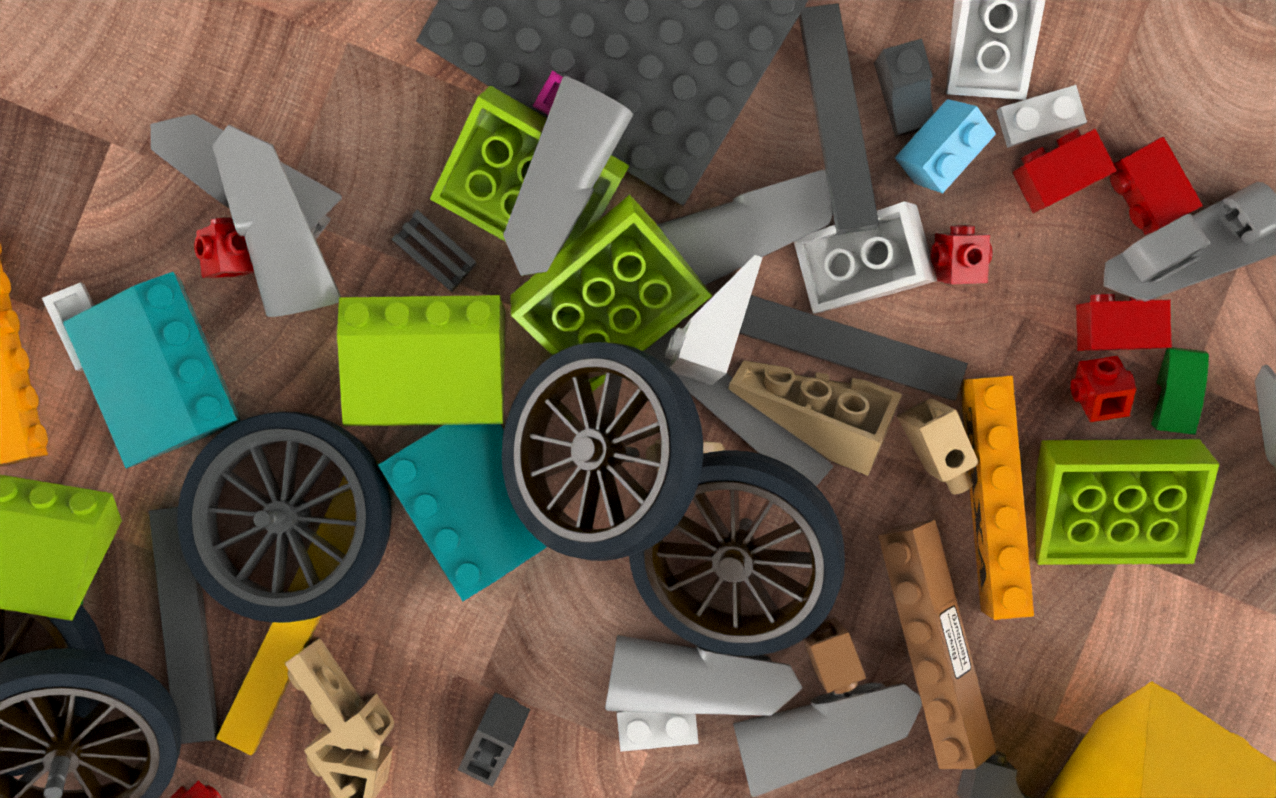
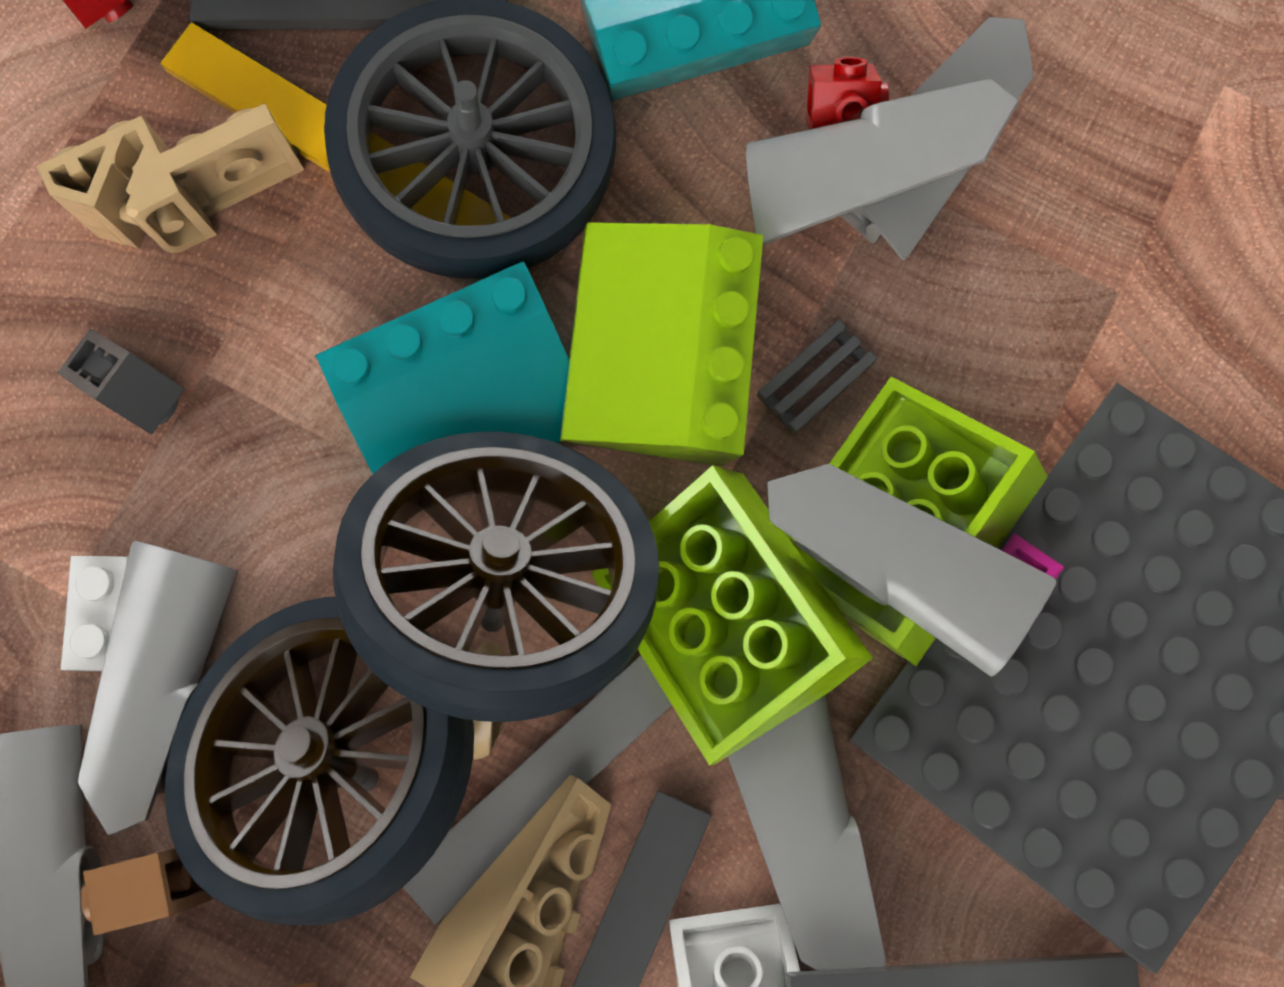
camera: 105 degrees right, 10 degrees down
white slope [665,255,763,385] -> none

